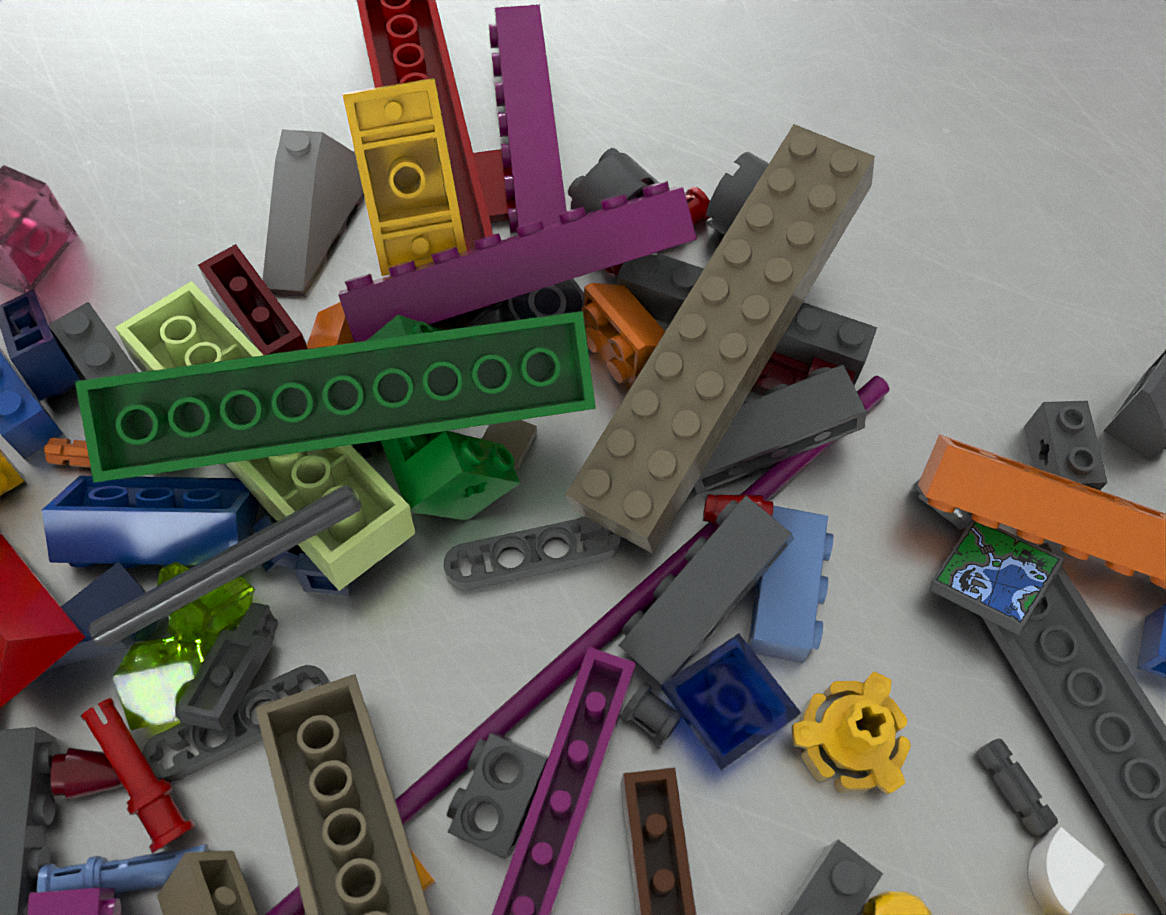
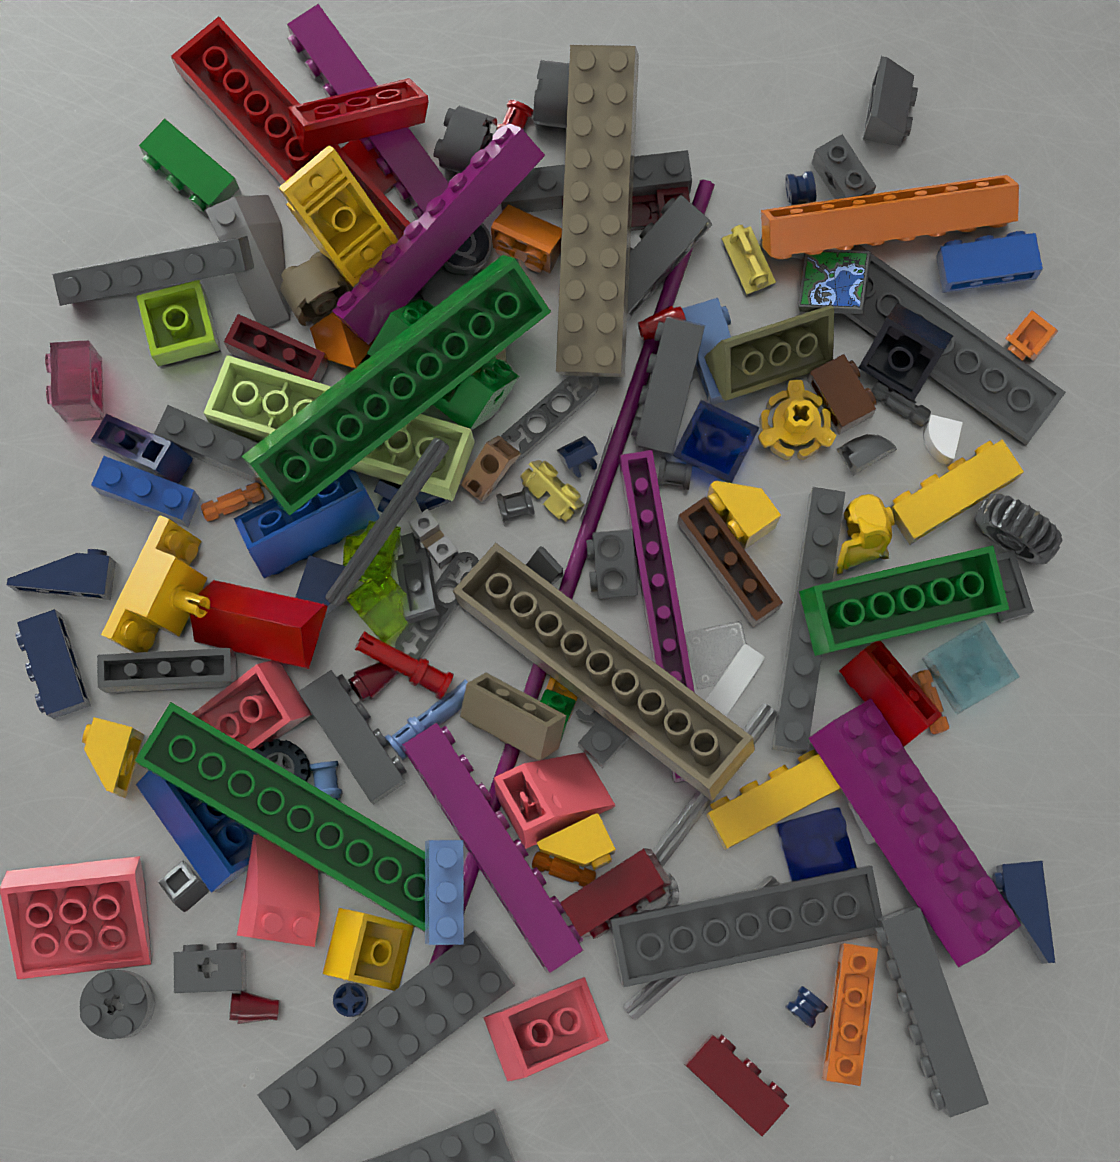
camera: 25 degrees left, 15 degrees up
none -> dark grey brick [52,236,254,306]
none -> lime brick [137,280,220,367]
none -> green brick [139,118,239,212]
none -> dark tan brick [280,251,353,326]
none -> red slope [288,78,429,153]
none -> flat silver piece [409,509,458,569]
none -> medium nougat leg [461,435,521,502]
none -> dark grey bush [496,487,535,523]
none -> light yellow hinge [520,460,585,522]
none -> dark grey slope [526,546,563,585]
none -> dark blue tile [557,436,598,478]
none -> white sticker [580,426,612,522]
none -> olive slope [704,305,834,401]
none -> yellow slope [706,481,781,550]
none -> light yellow hinge [721,225,776,295]
none -> dark blue wheel [785,171,817,206]
none -> reddish brown brick [807,354,877,435]
none -> dark grey brick [837,434,897,476]
none -> black slope [858,303,953,401]

